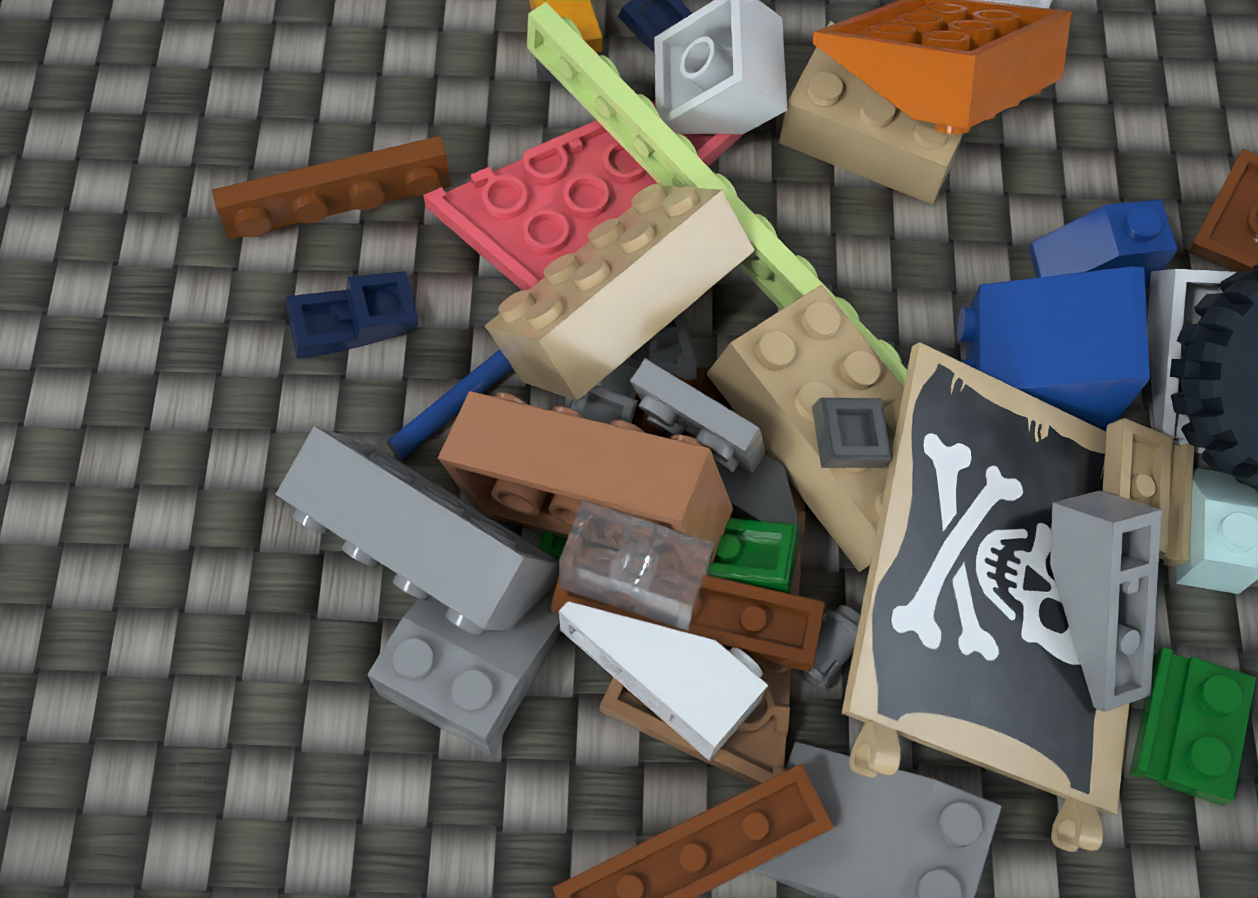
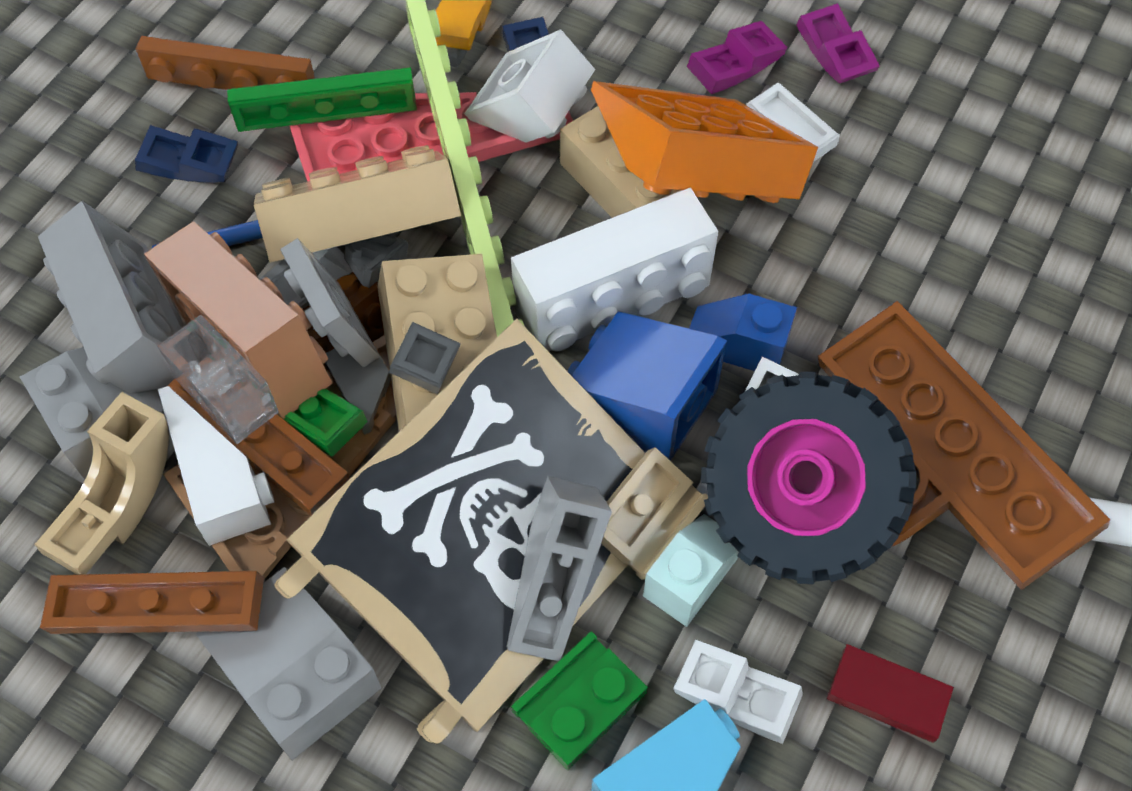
camera: 30 degrees right, 5 degrees down
none -> tan arch [34,392,169,575]
none -> green tile [227,67,417,132]
none -> white brick [511,187,719,352]

